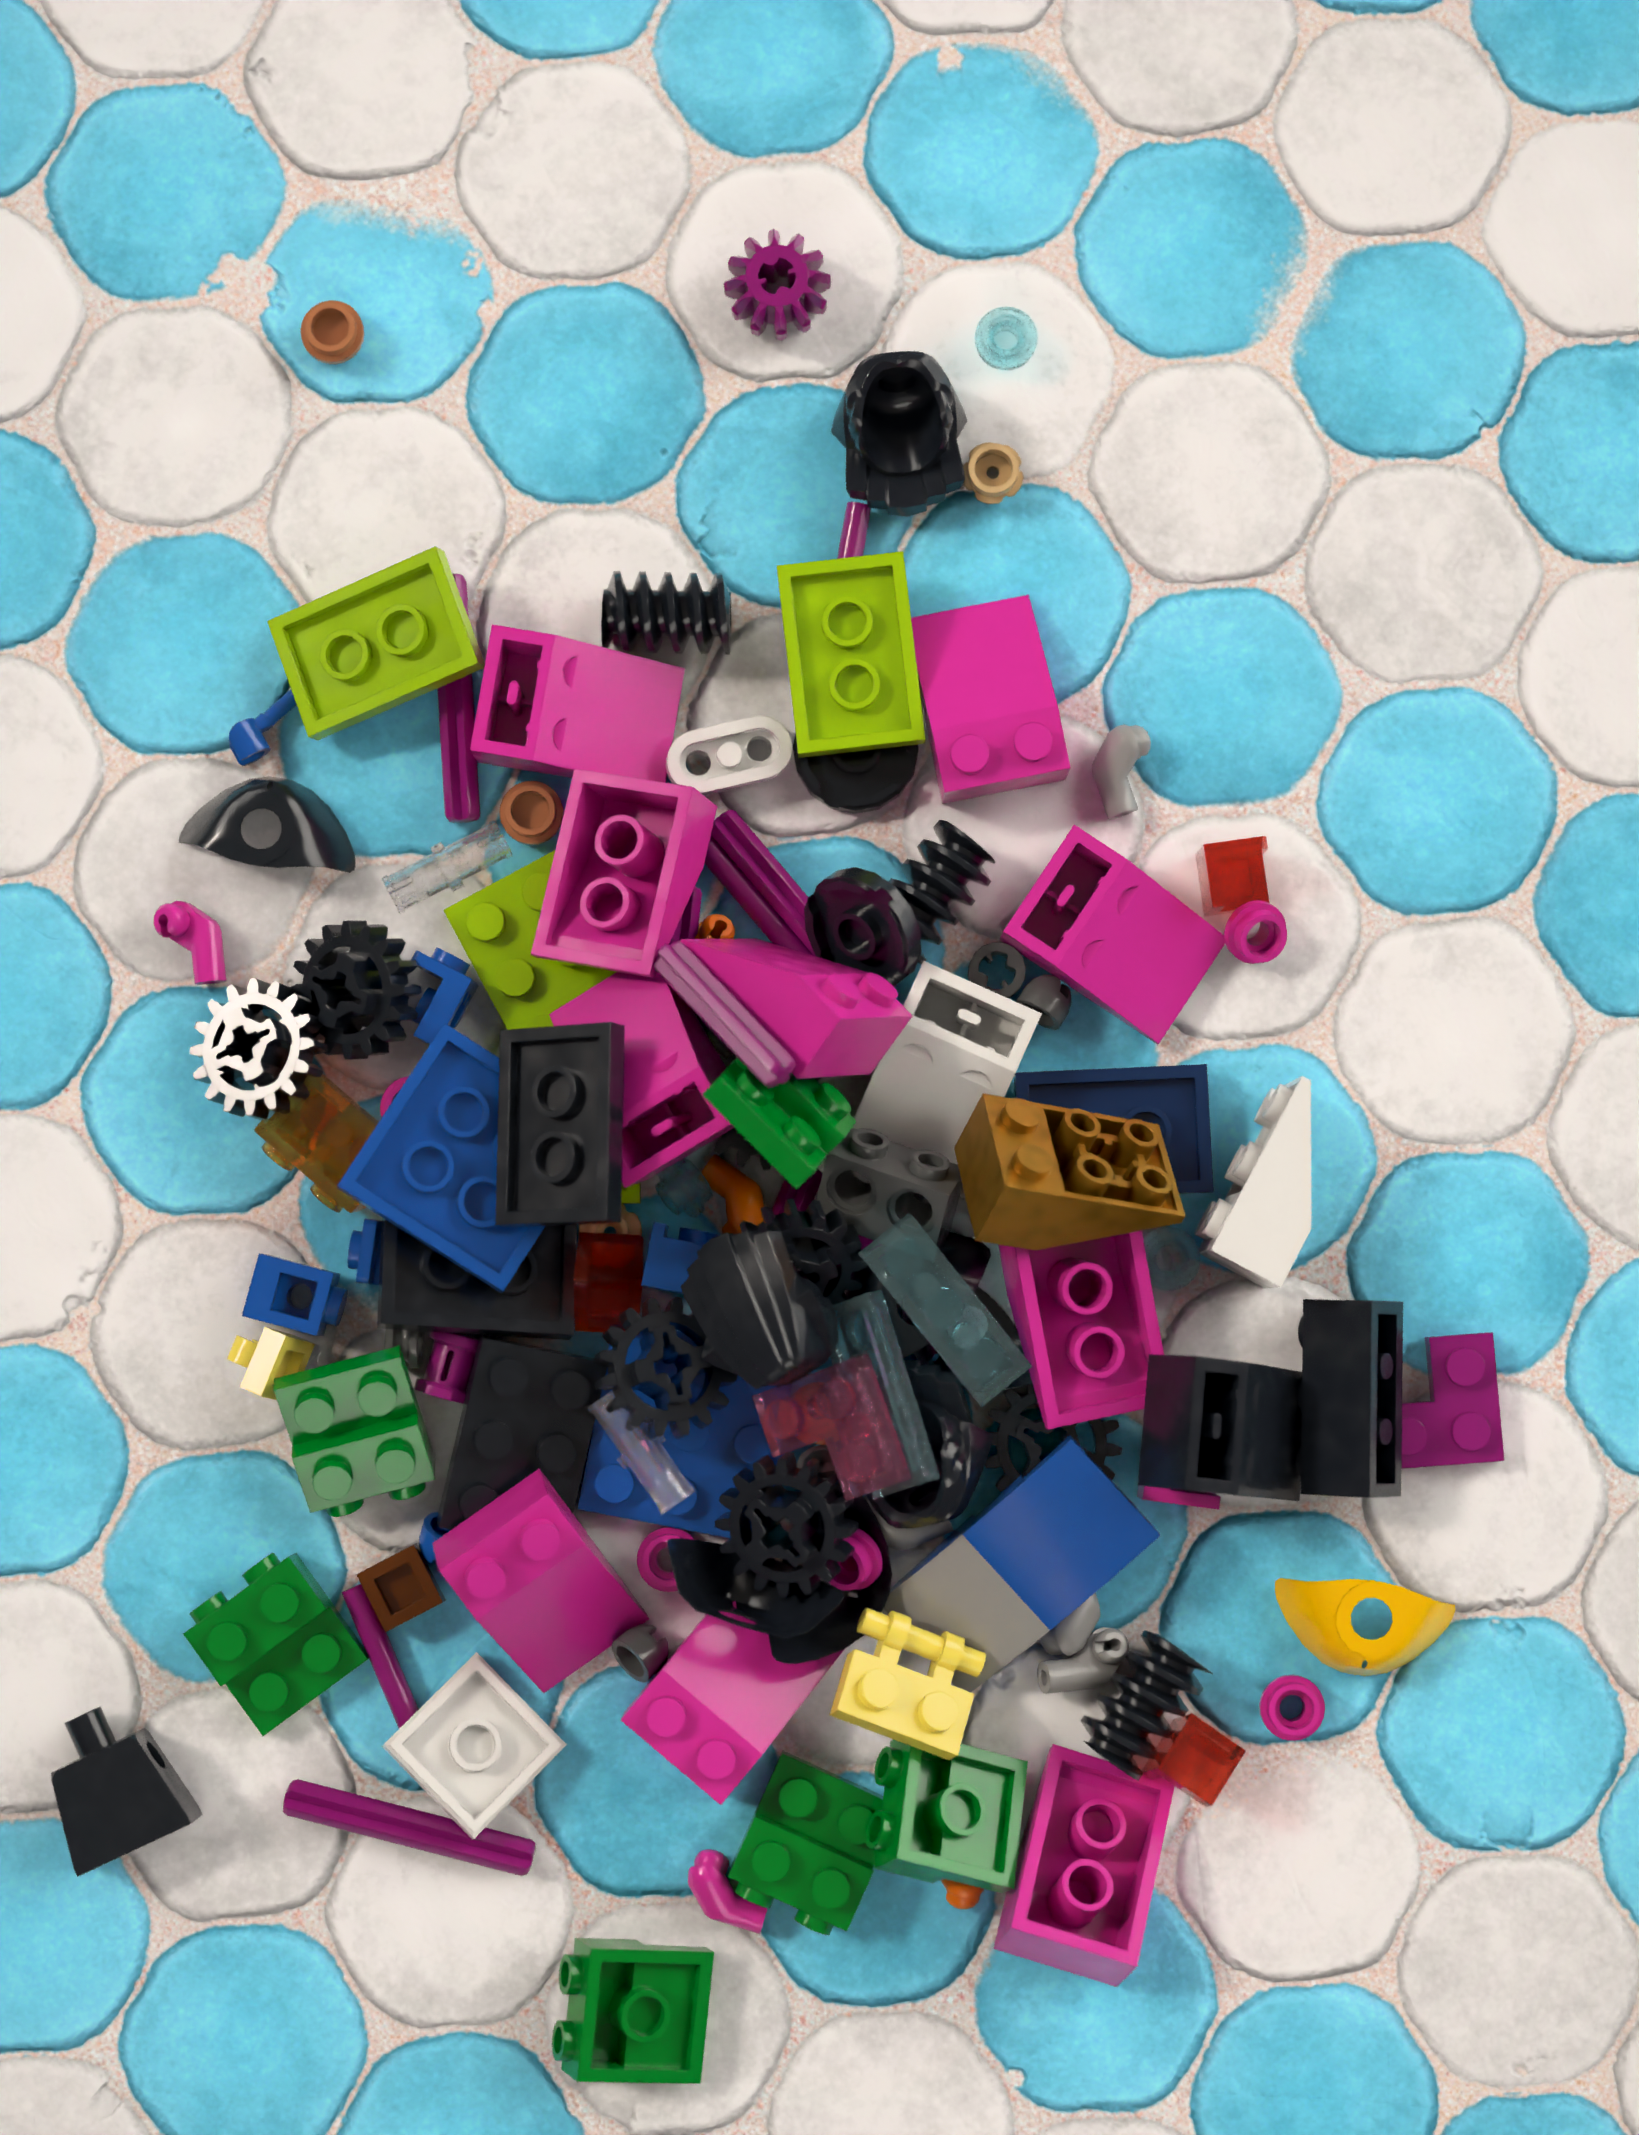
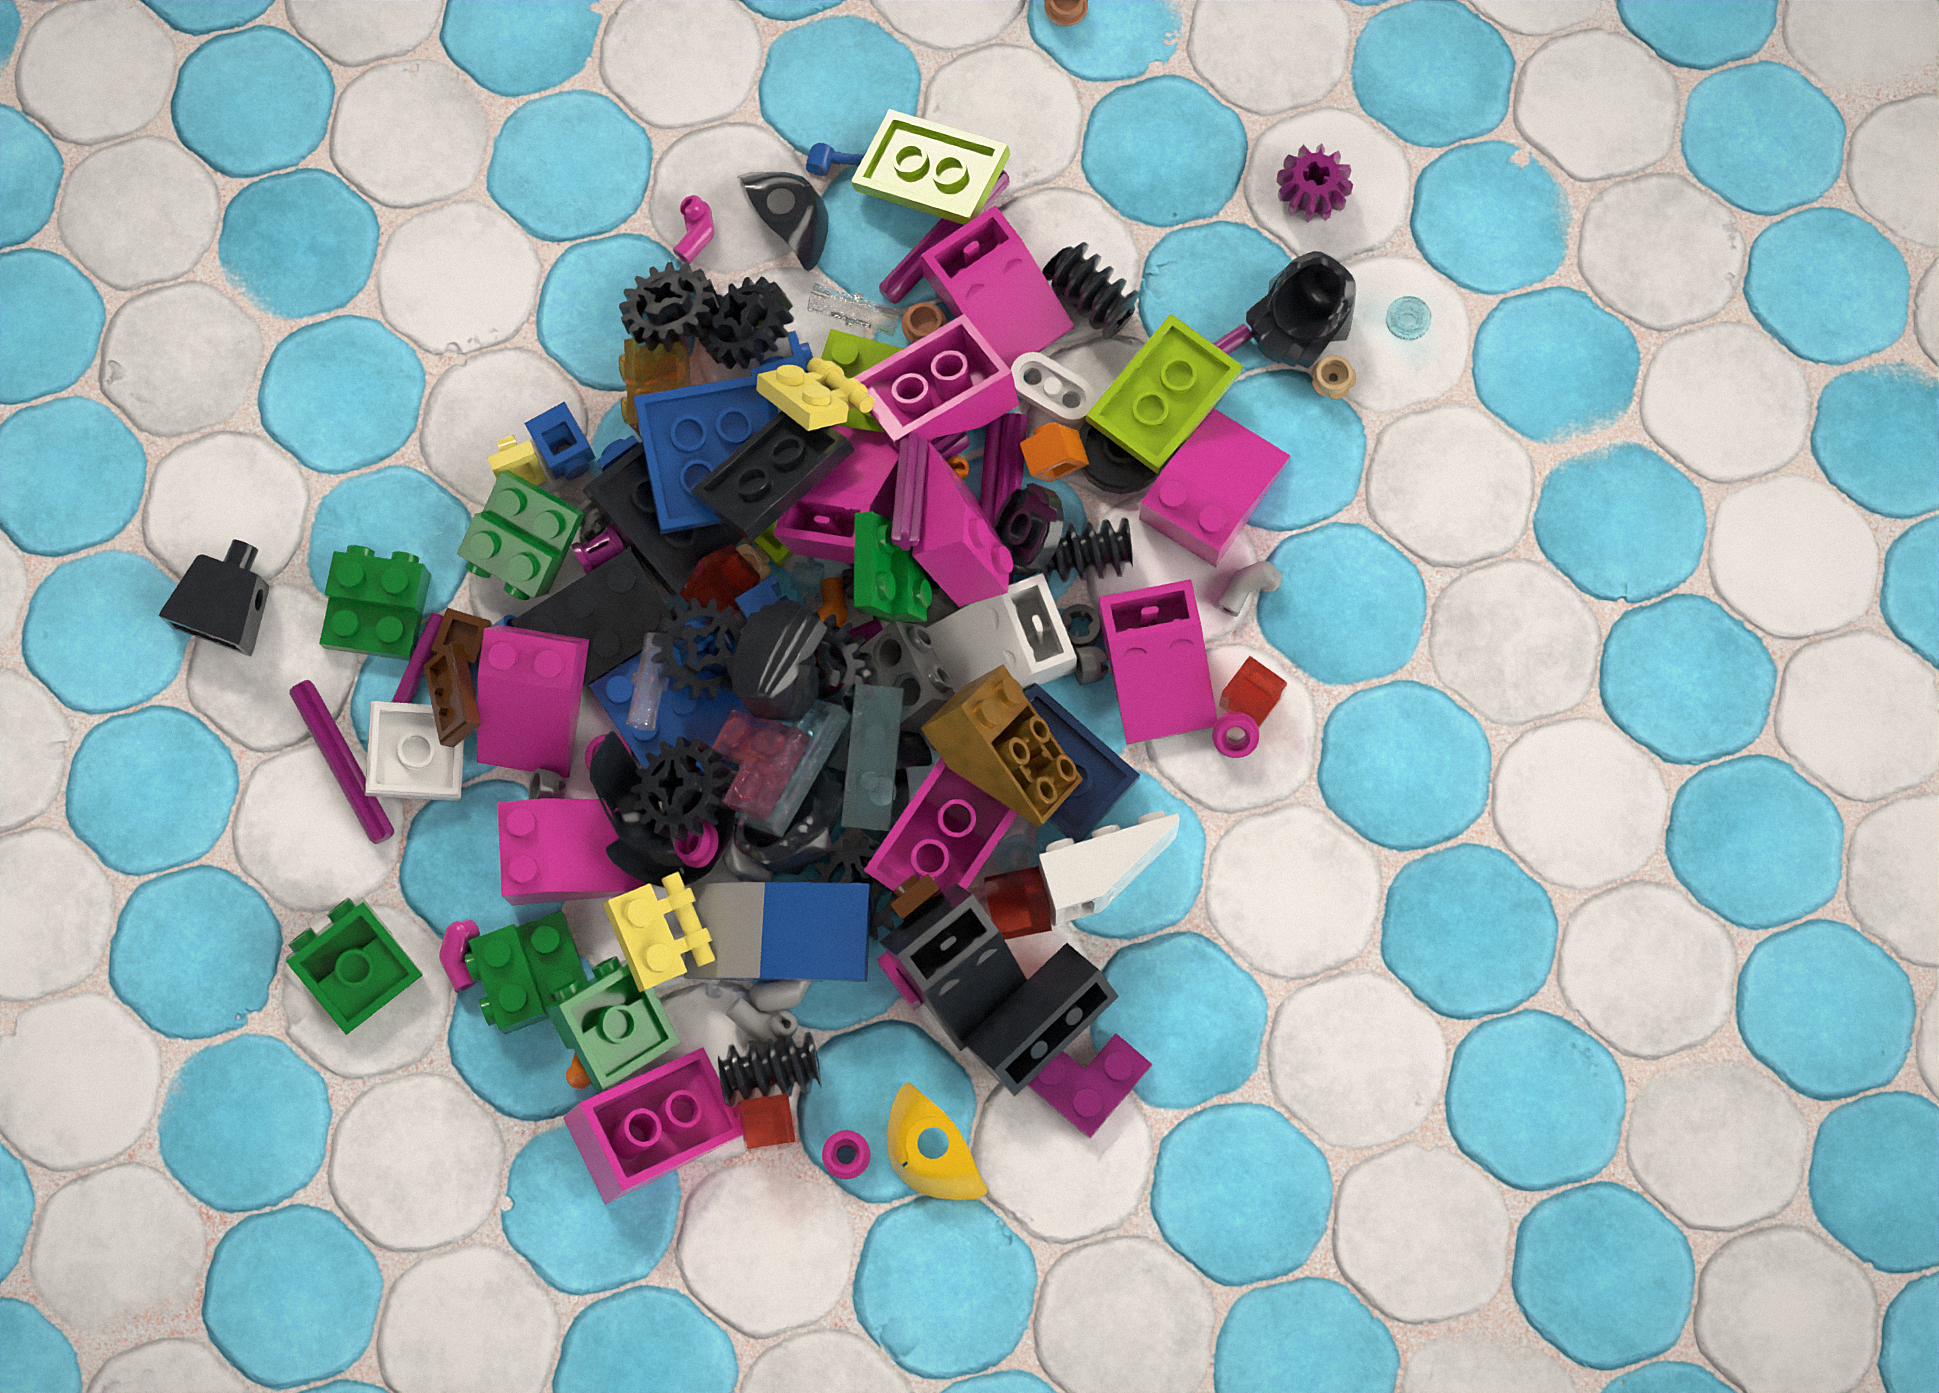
camera: 50 degrees right, 10 degrees down
none -> reddish brown plate [423,642,481,748]
none -> light yellow plate [756,357,875,431]
none -> reddish brown plate [890,874,942,921]
none -> clear red panel [983,866,1052,940]
none -> orange plate [1020,422,1089,483]

